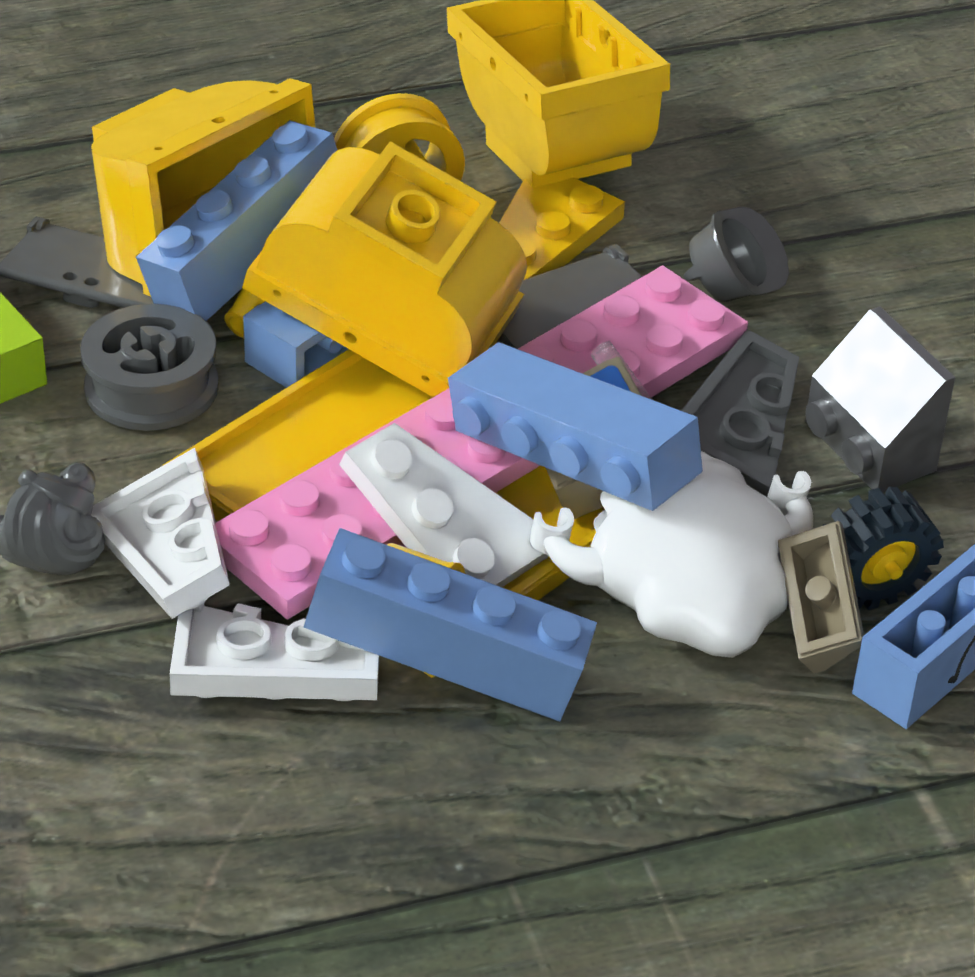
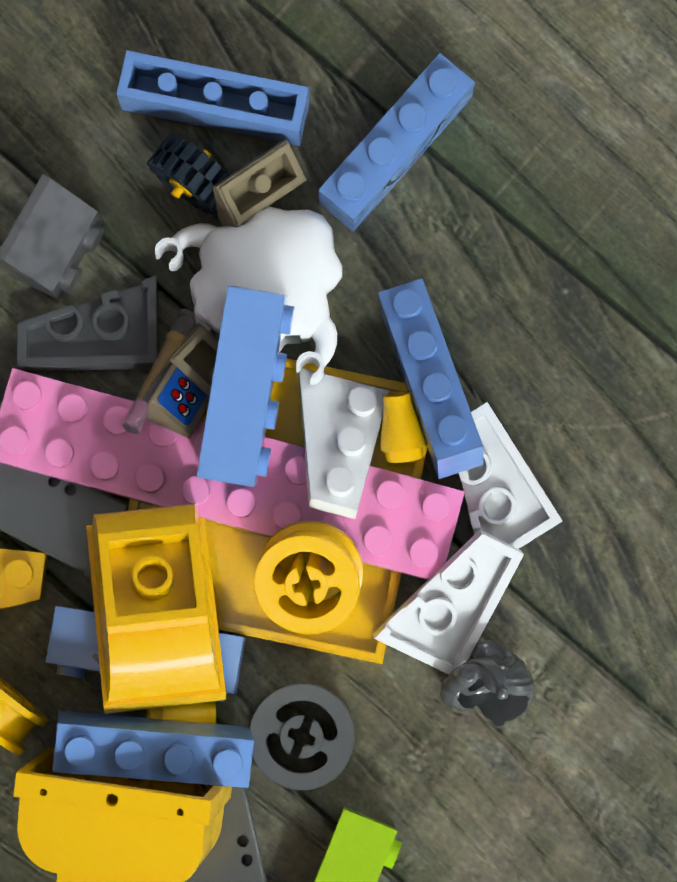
camera: 120 degrees left, 40 degrees up
none -> yellow wheel [254,521,364,634]
none -> medium blue brick [318,53,475,232]

